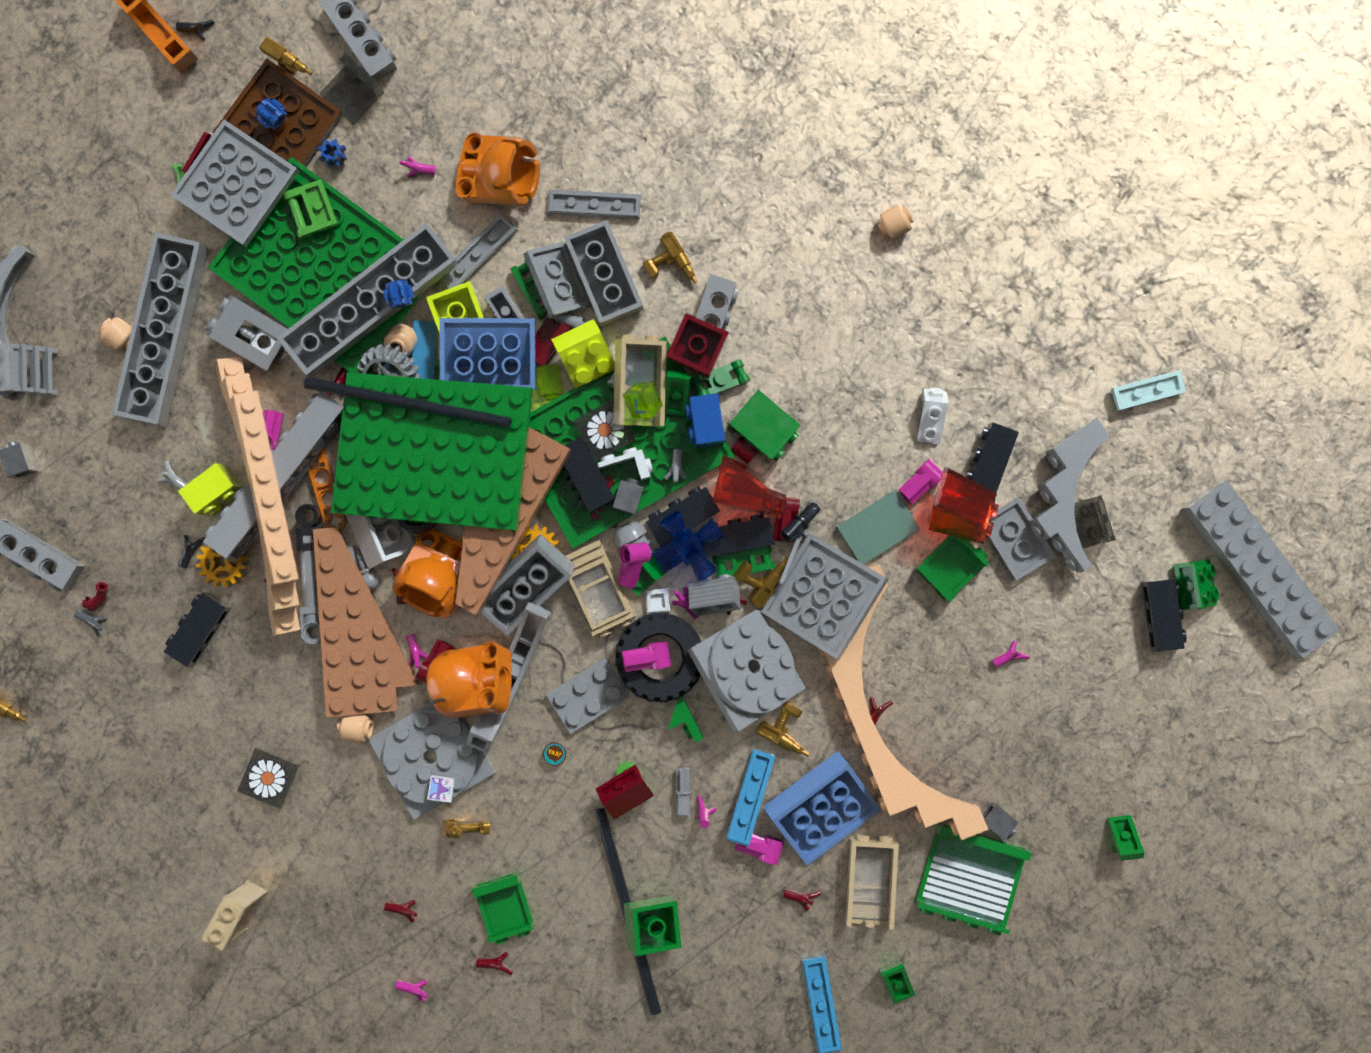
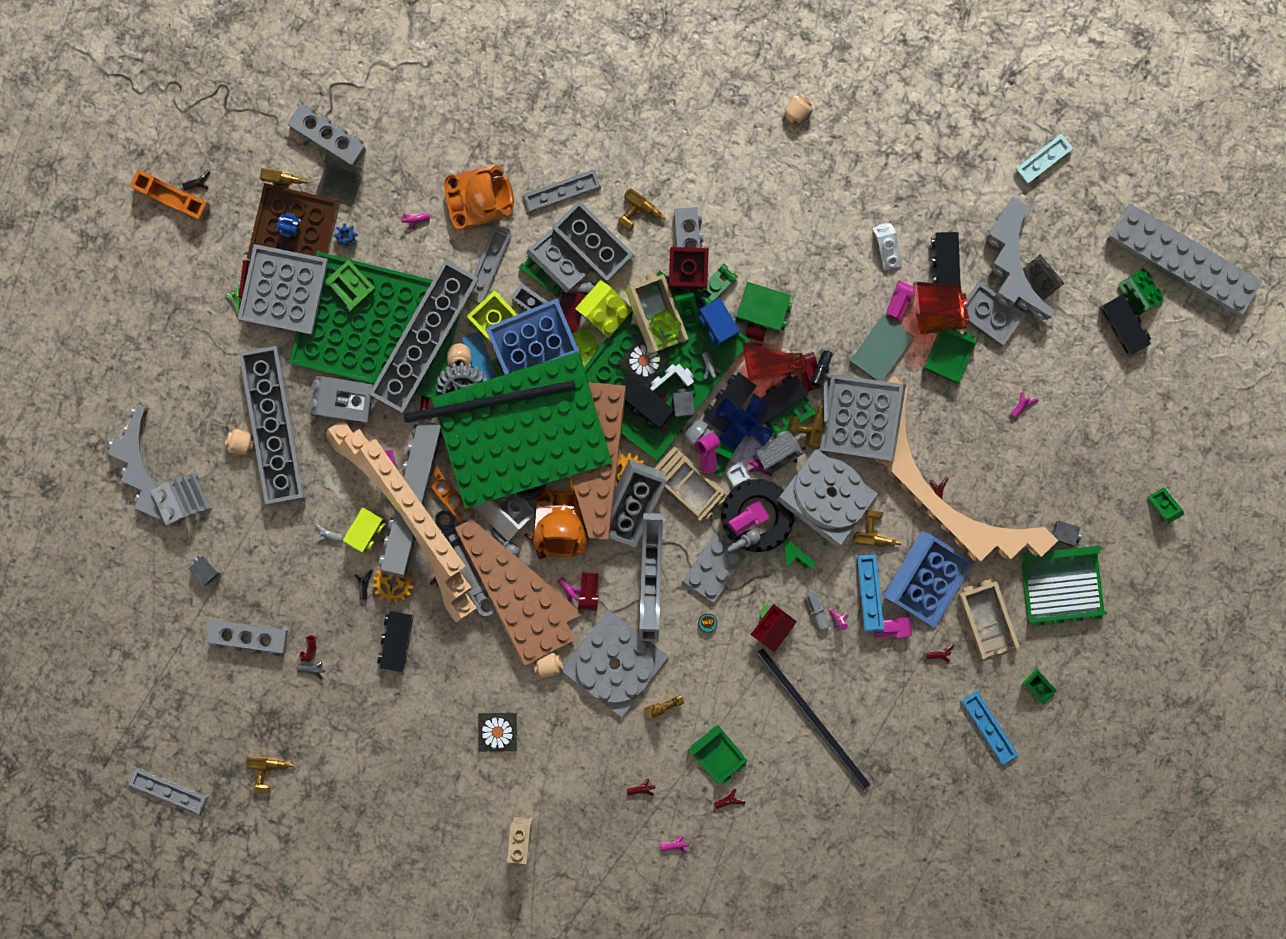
camera: 25 degrees left, 0 degrees up
blue gear [383,280,414,308] -> none
orange piece [427,641,512,718] -> none
tile [427,775,455,803] -> none
green brick [623,895,682,956] -> none
none -> light grey bar [728,529,761,552]

